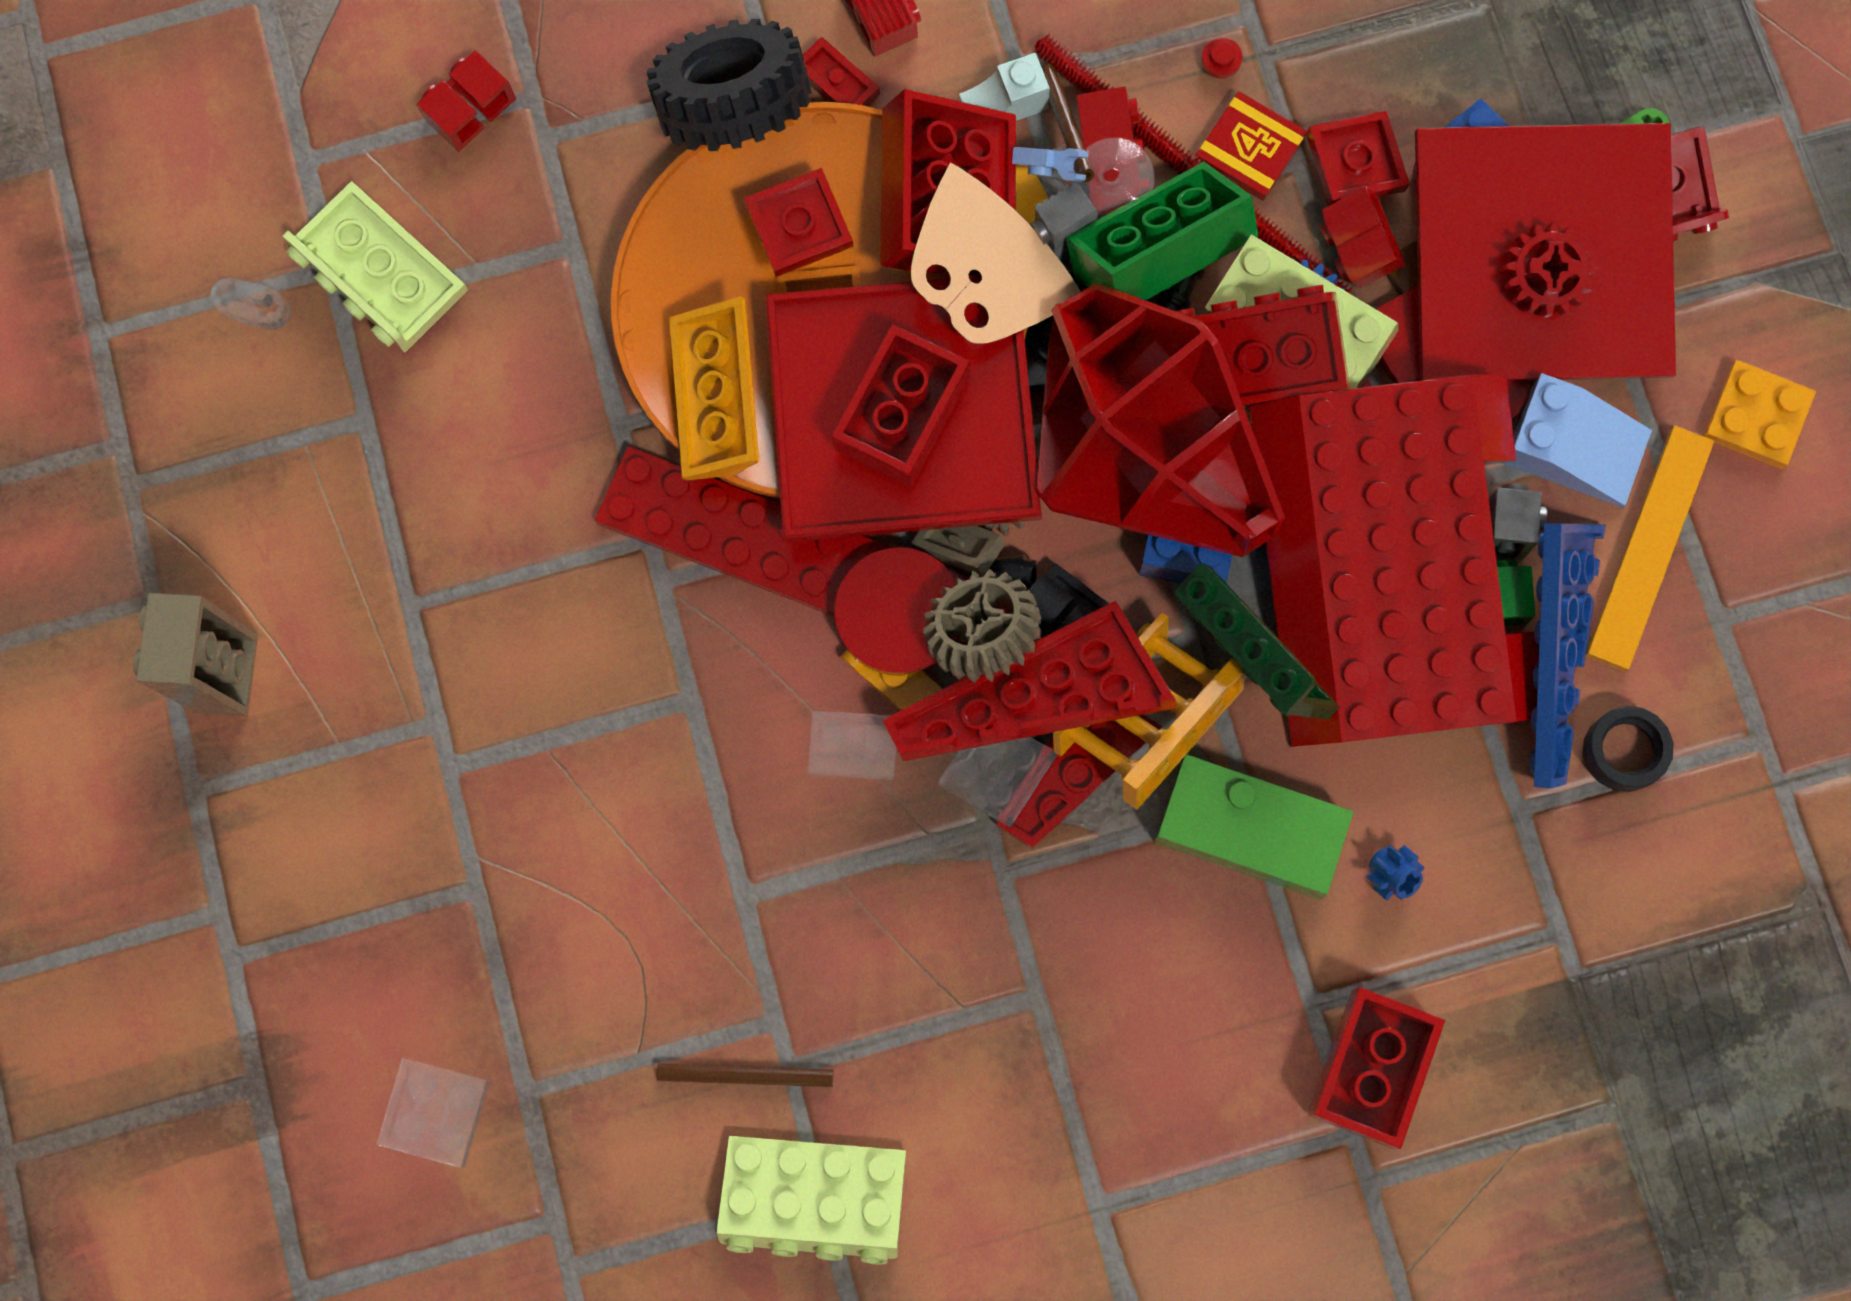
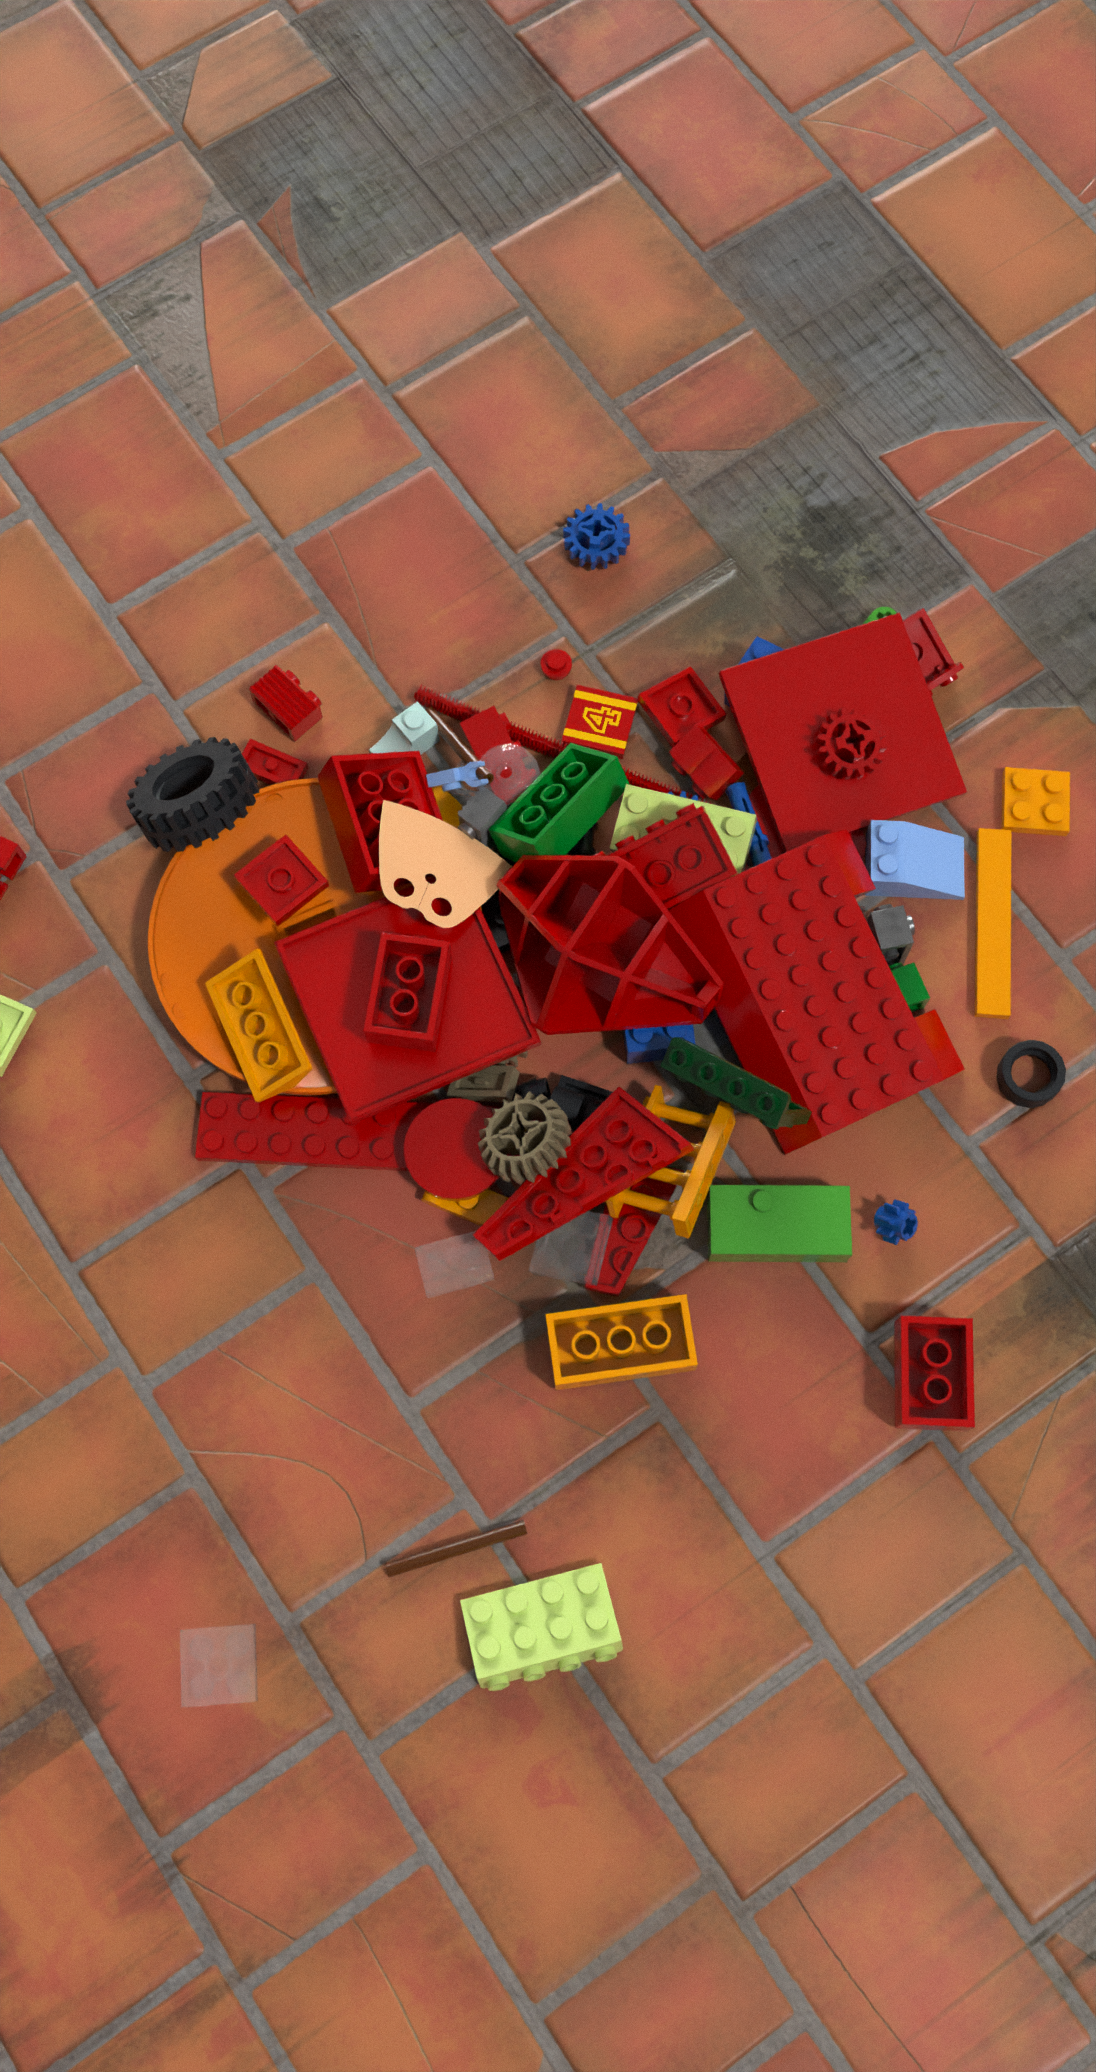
camera: 25 degrees left, 5 degrees down
blue wing [1529,523,1606,788] -> none
none -> light orange brick [545,1294,698,1390]
none -> blue pin [725,782,772,866]

